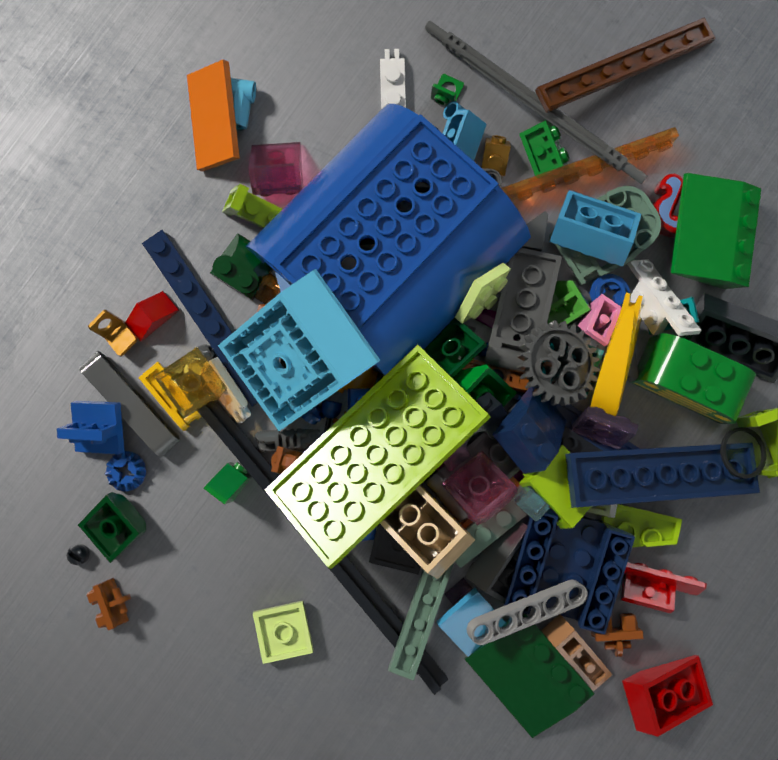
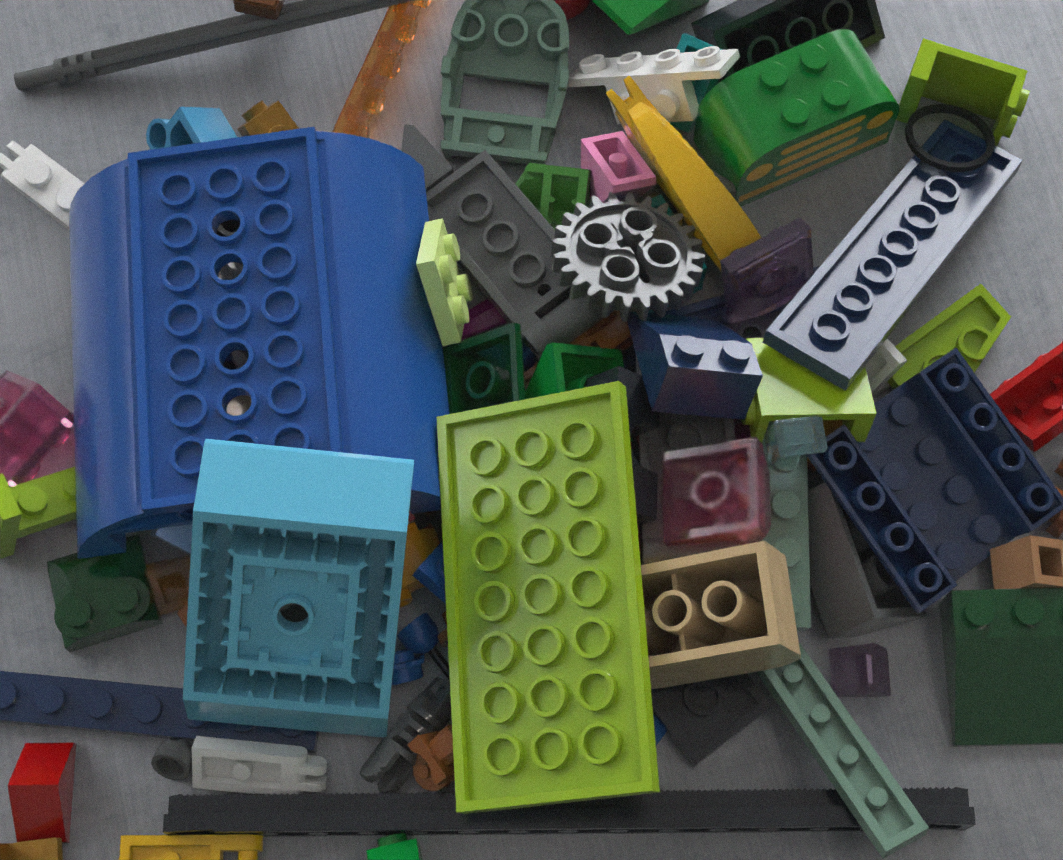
camera: 55 degrees left, 15 degrees down
clear yellow slope [154,347,228,418] -> none
green bracket [431,74,464,106] -> none
dark azure tile [436,587,506,657] -> none
light grey beam [467,579,588,645] -> none
green bracket [519,120,570,180] -> none
dark azure slope [550,190,642,267] -> none
blue gear [589,274,630,307] -> none

